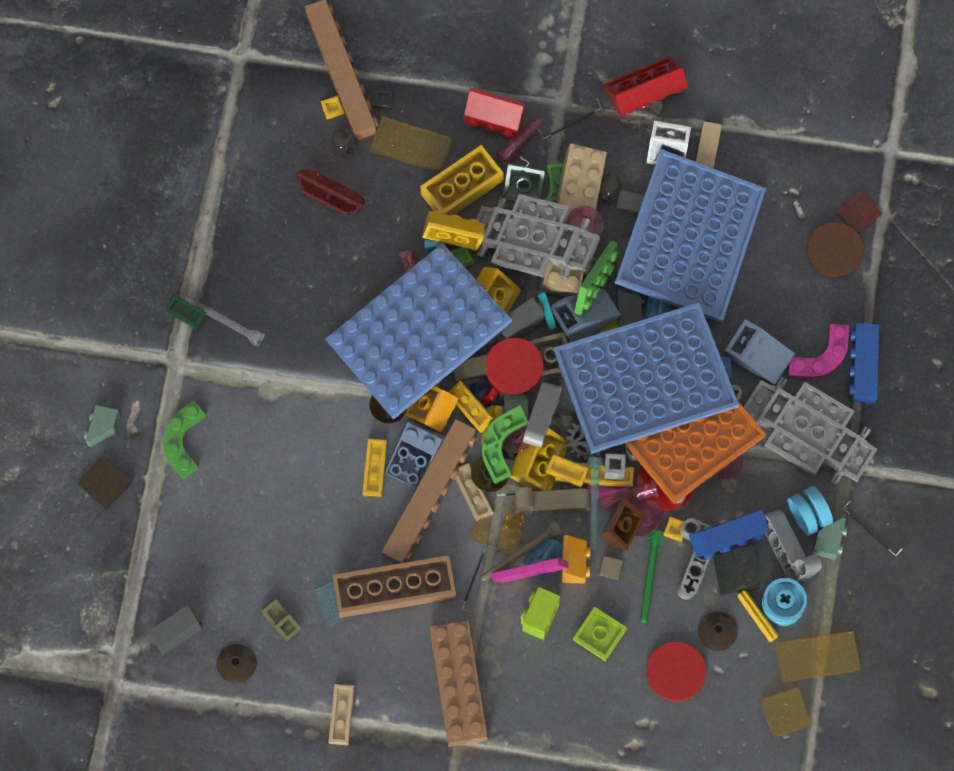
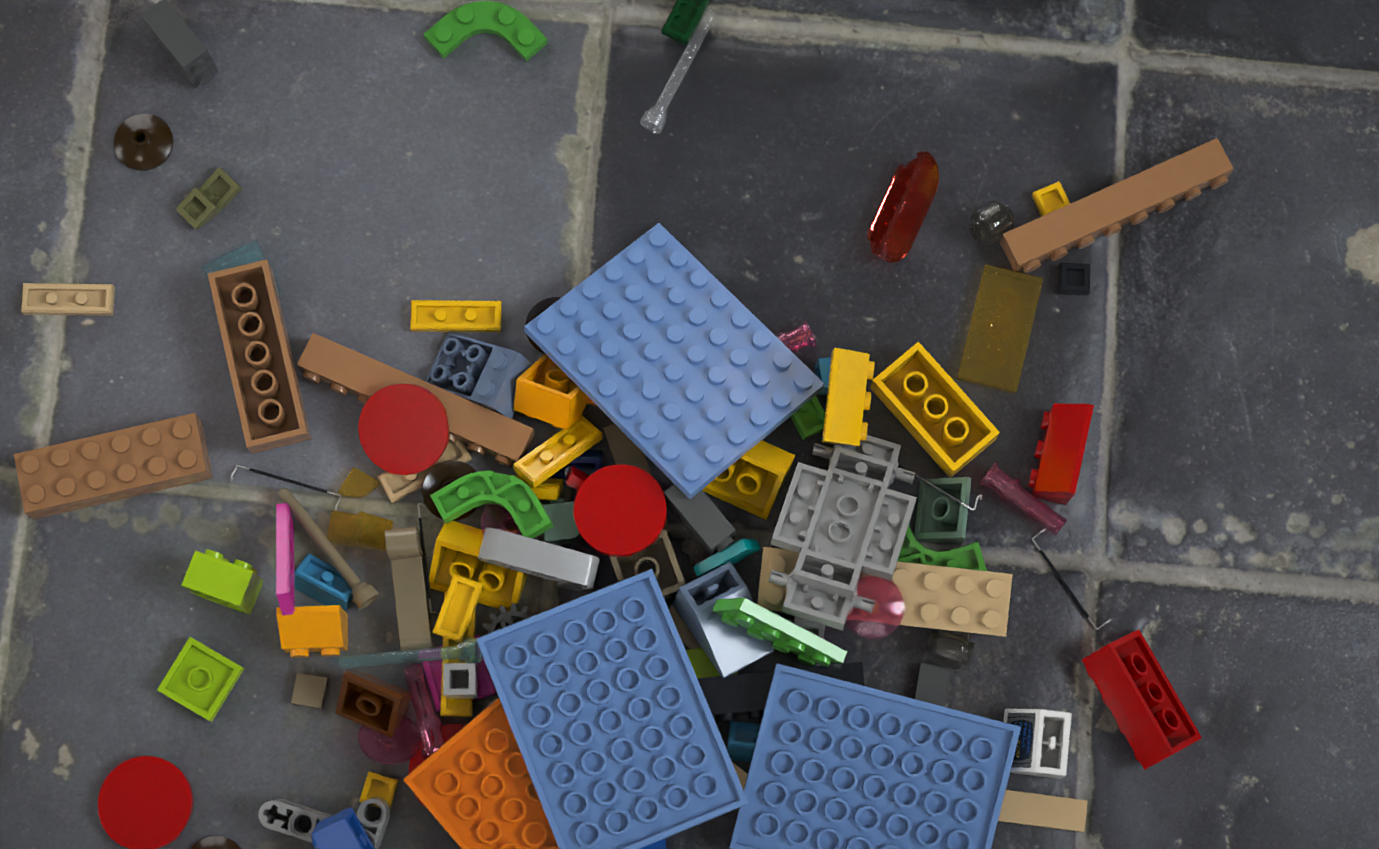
camera: 85 degrees right, 5 degrees up
green piece [640,530,664,623] -> none
none -> red tile [358,383,450,475]

